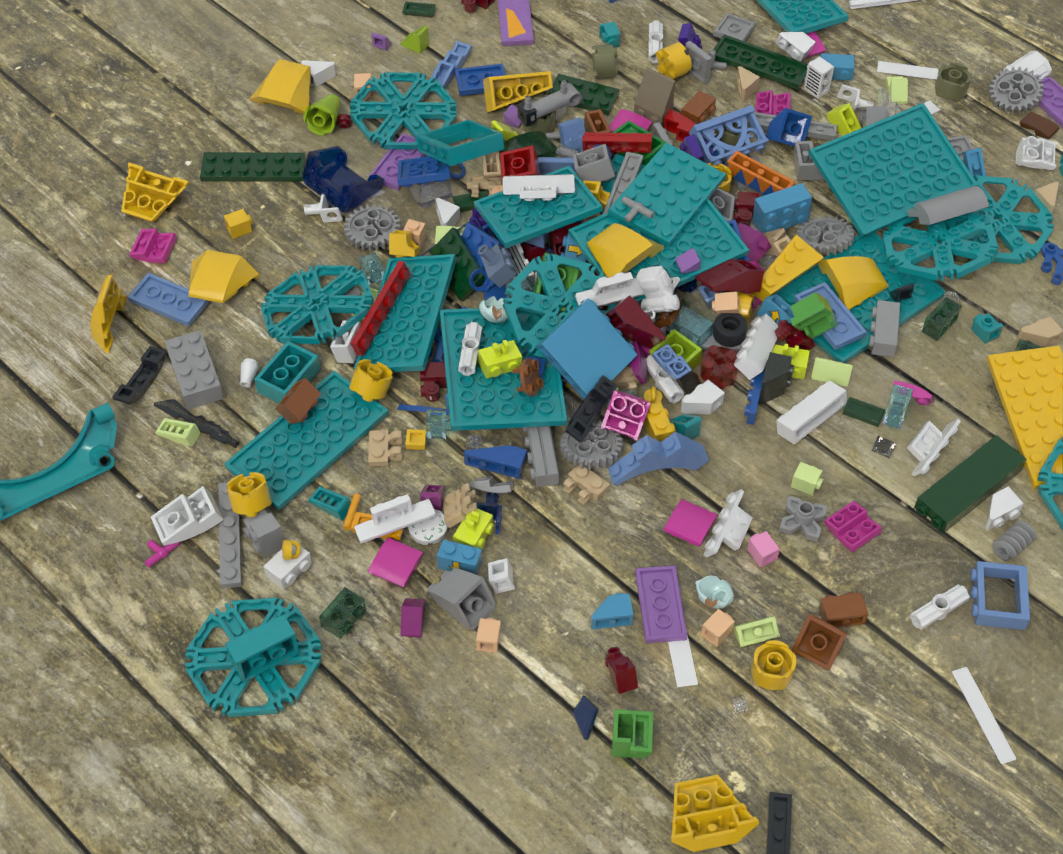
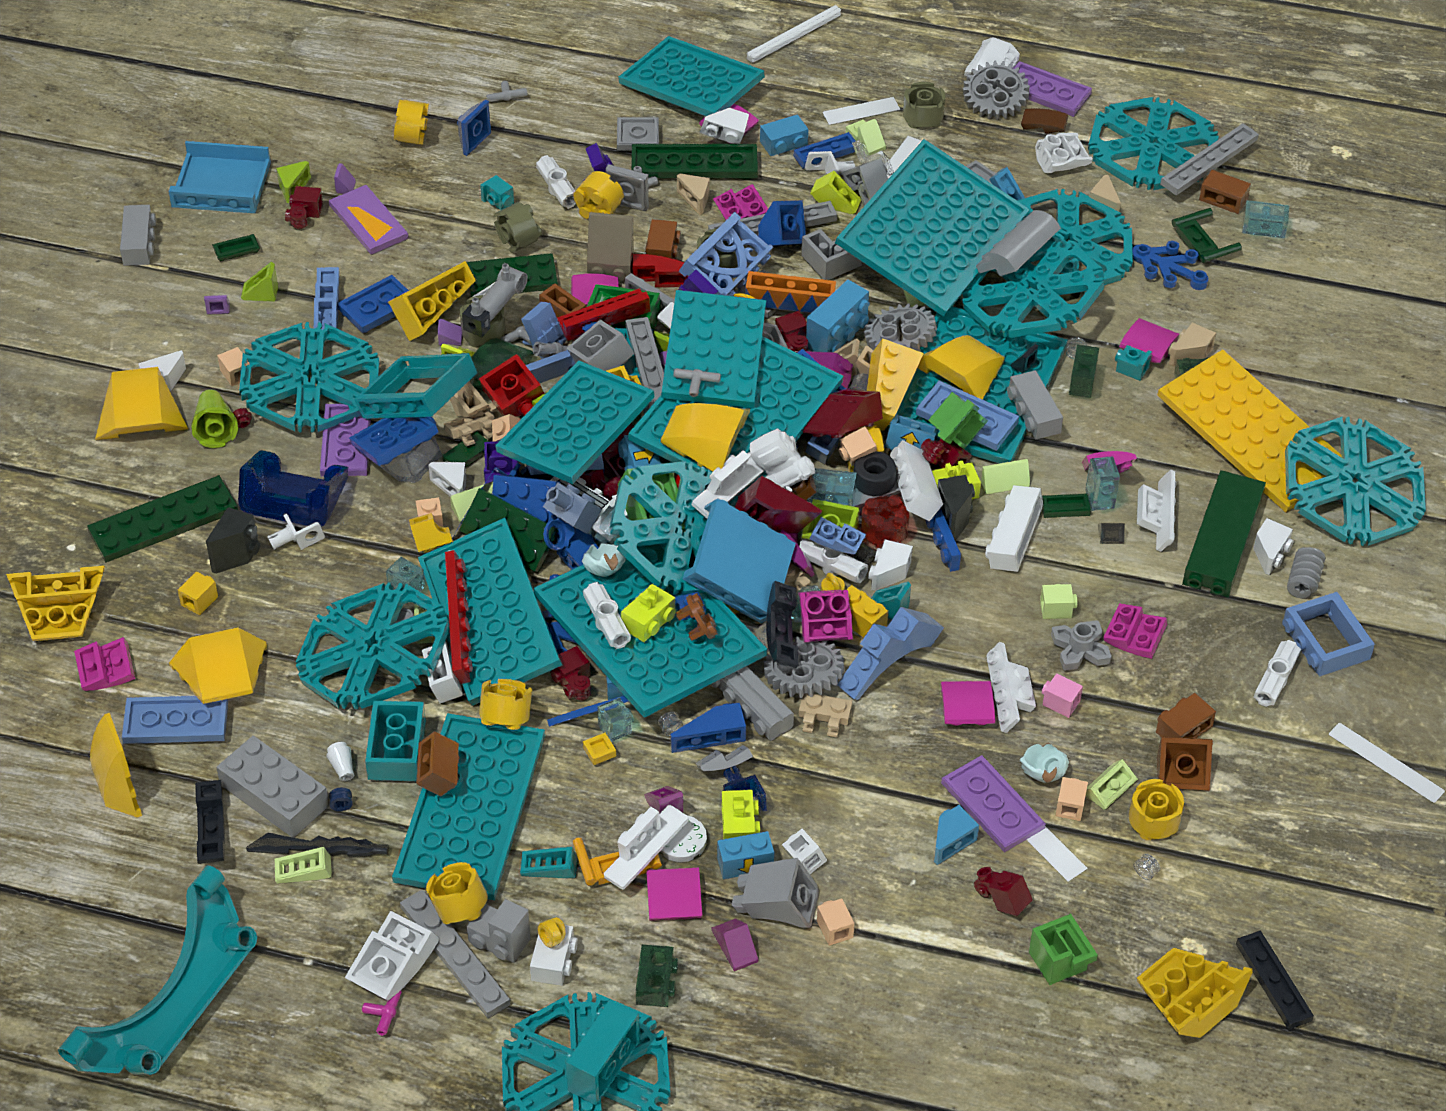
camera: 30 degrees left, 5 degrees down
light grey gear [344,204,401,252] -> none
tan plate [368,430,403,467] -> none
tan plate [443,483,477,528] -> none
white bracket [503,174,575,201] -> none
dark blue piece [572,696,599,740] -> none
medium lavender slope [675,248,700,274] -> none
white brick [804,56,834,99] -> none
none -> pearl dark grey slope [206,507,260,574]
none -> dark blue bush [329,787,353,811]
none -> blue plate [793,132,859,169]
none -> dark pink slope [1119,318,1179,363]

